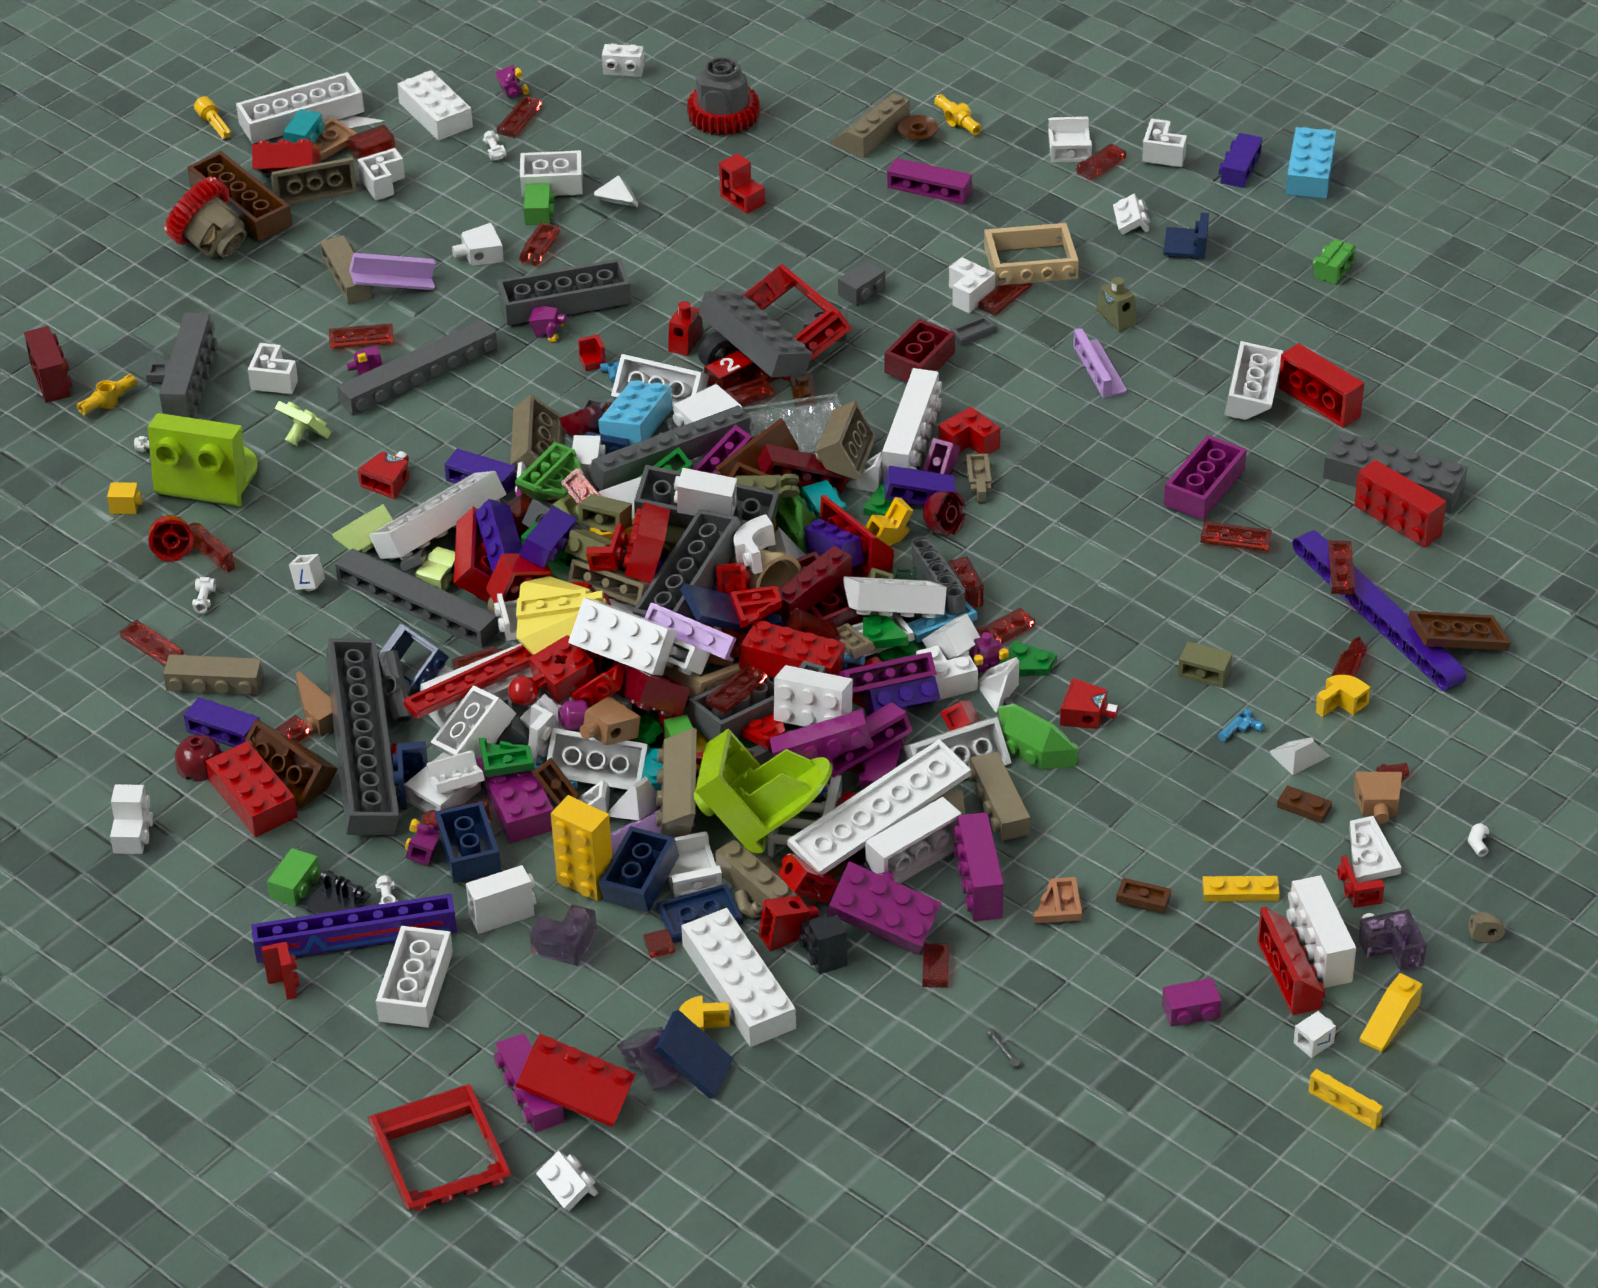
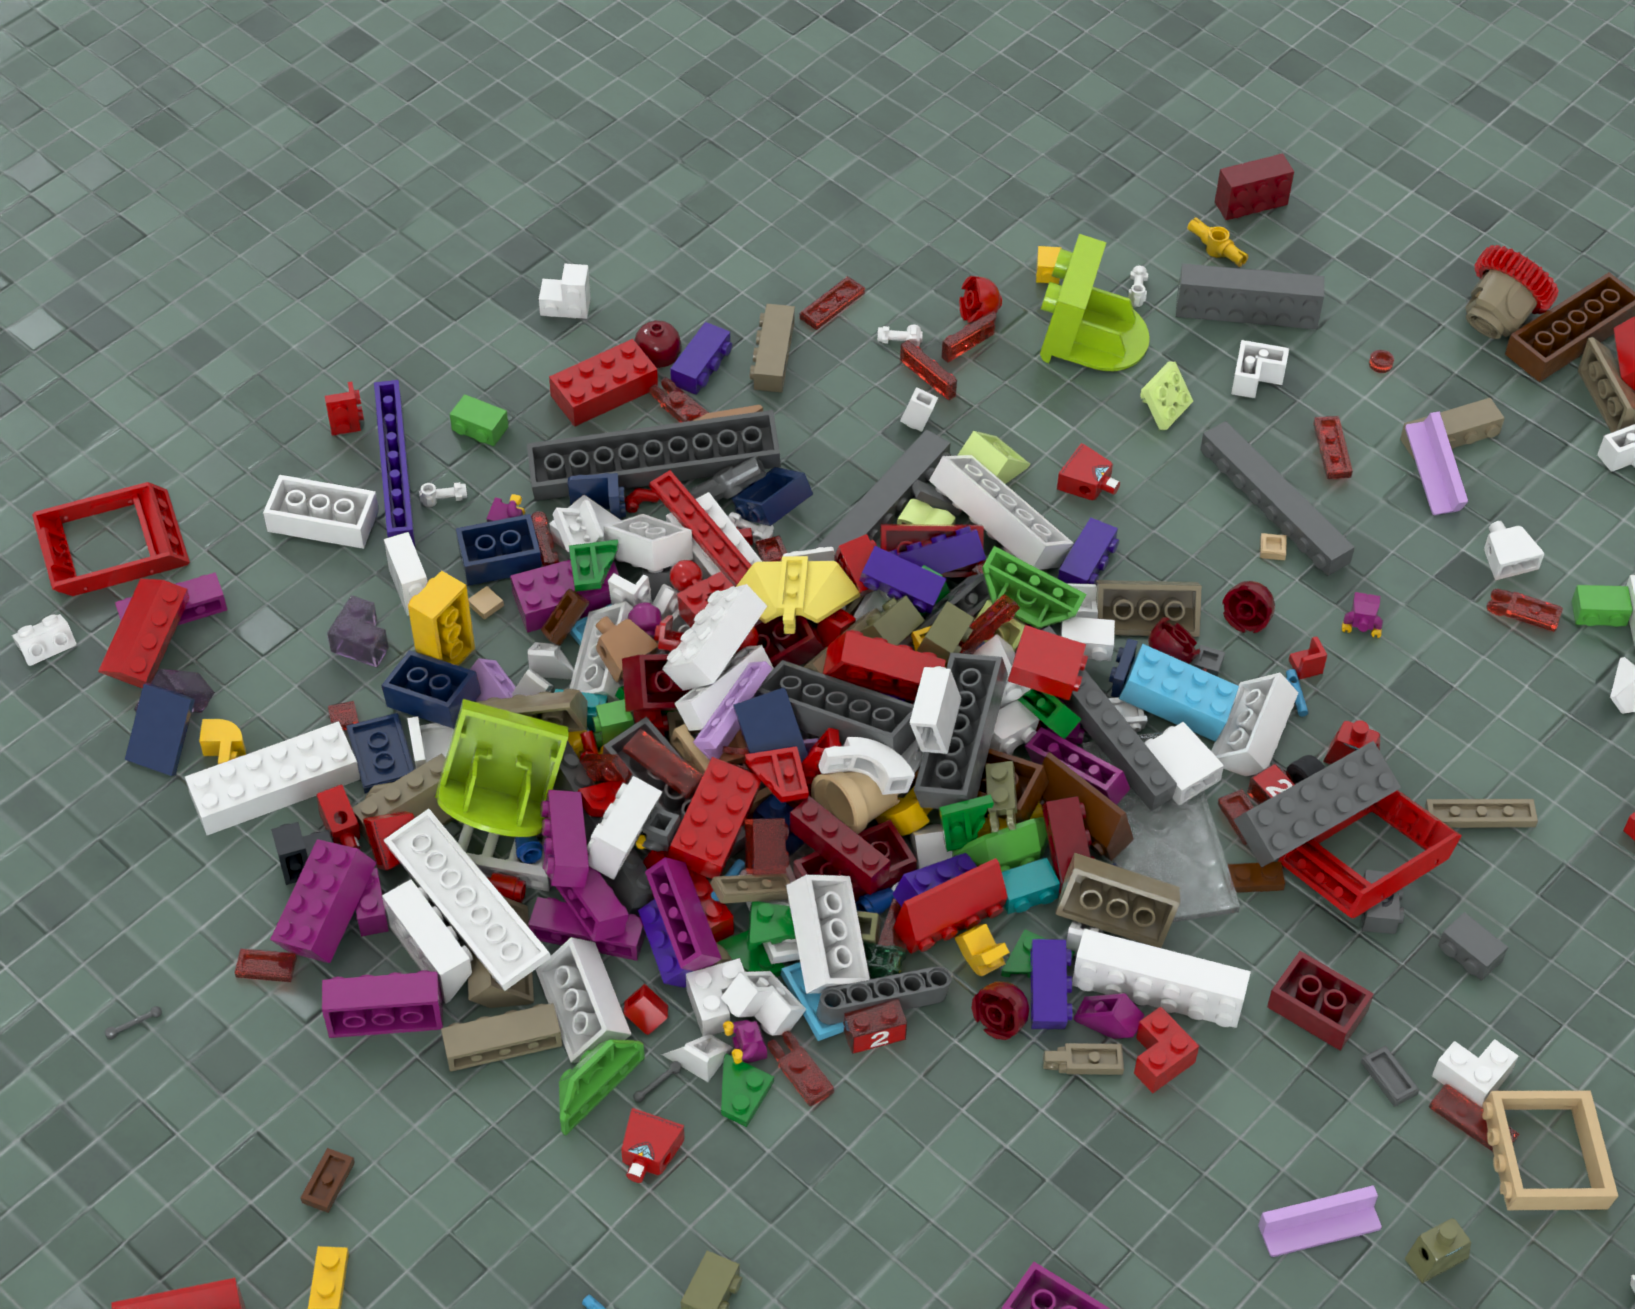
camera: 90 degrees right, 10 degrees up
reddish brown wedge [245,719,338,808] -> none
black hinge [301,870,371,914] -> none
magenta piece [346,345,383,375] -> none
dark grey brick [497,259,631,325] -> none
red bracket [586,524,628,571] -> none
nougat wing [1033,877,1082,924] -> none
magenta brick [1162,978,1222,1026] -> none
none -> tan tile [468,586,504,620]
none -> clear red plate [580,754,633,782]
none -> clear red plate [900,340,957,401]
none -> green wing [939,794,994,852]
none -> brick [1008,625,1088,701]
none -> dark red cylinder [1222,581,1275,633]
none -> tan tile [1260,533,1286,560]
none -> clear red tile [1369,350,1394,373]
none -> dark tan plate [1425,799,1538,828]

